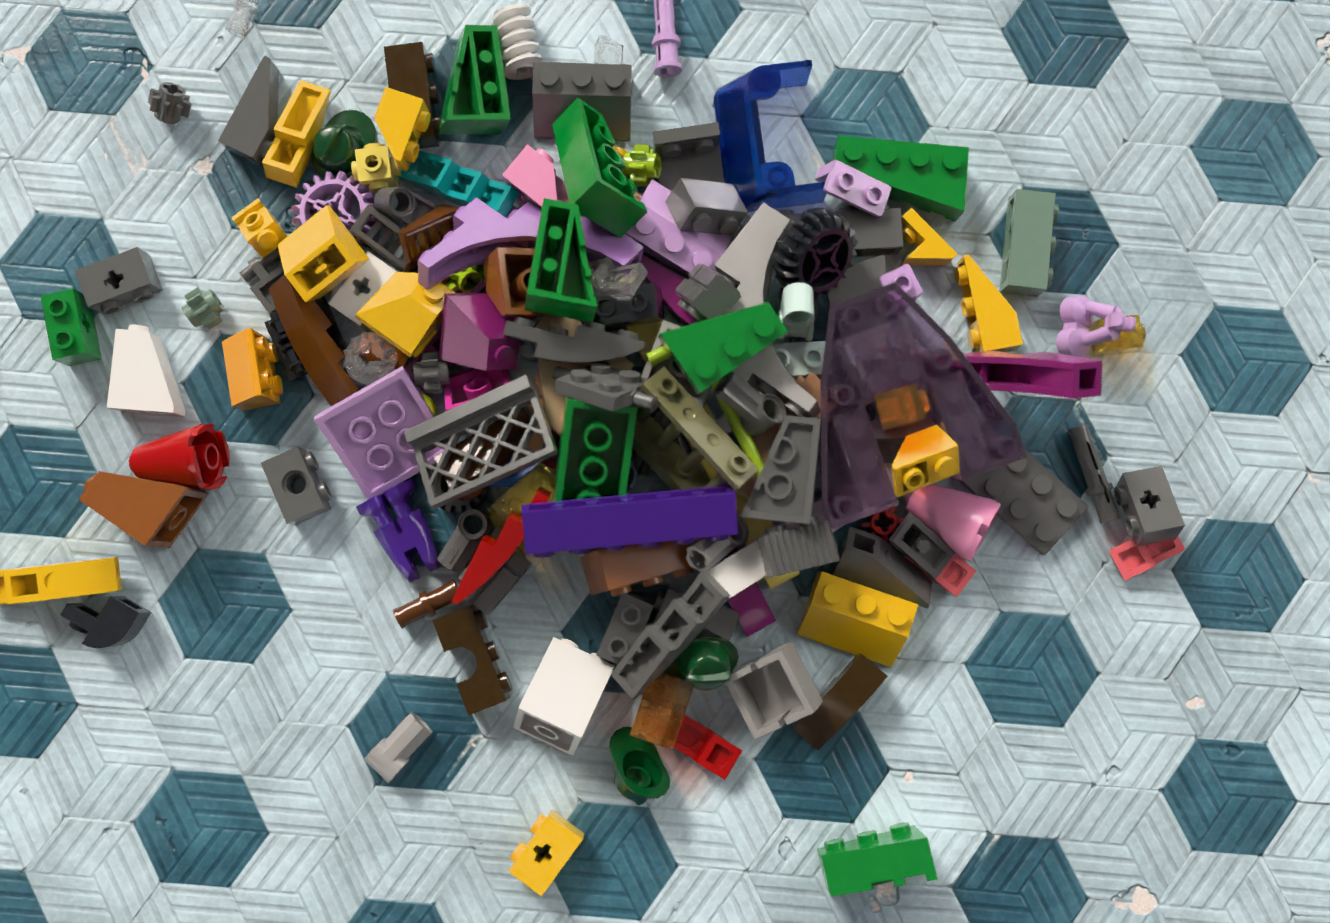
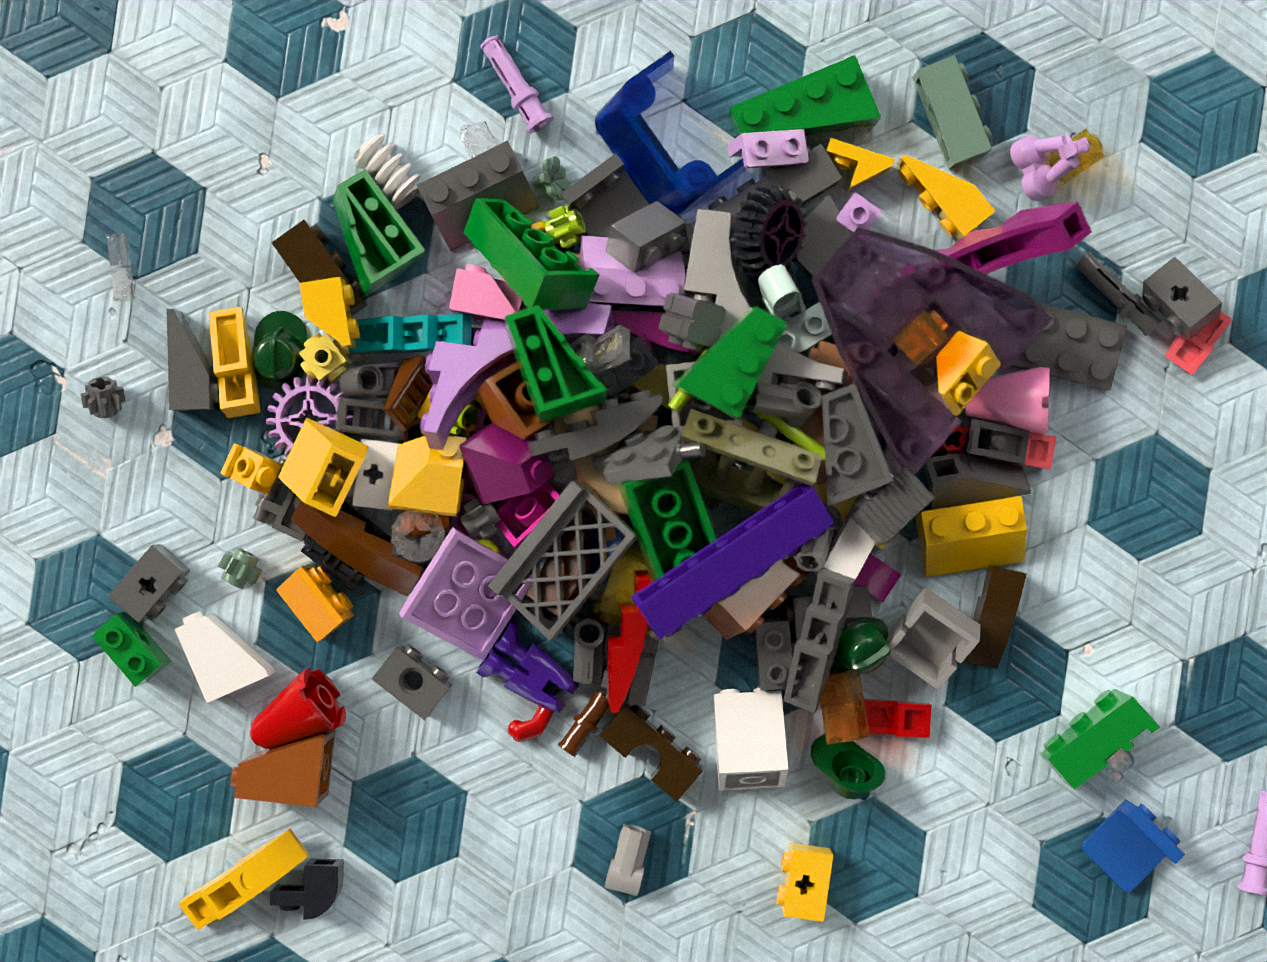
camera: 25 degrees left, 5 degrees up
none -> red arm [507,706,554,742]
none -> sand green plant [532,156,570,200]

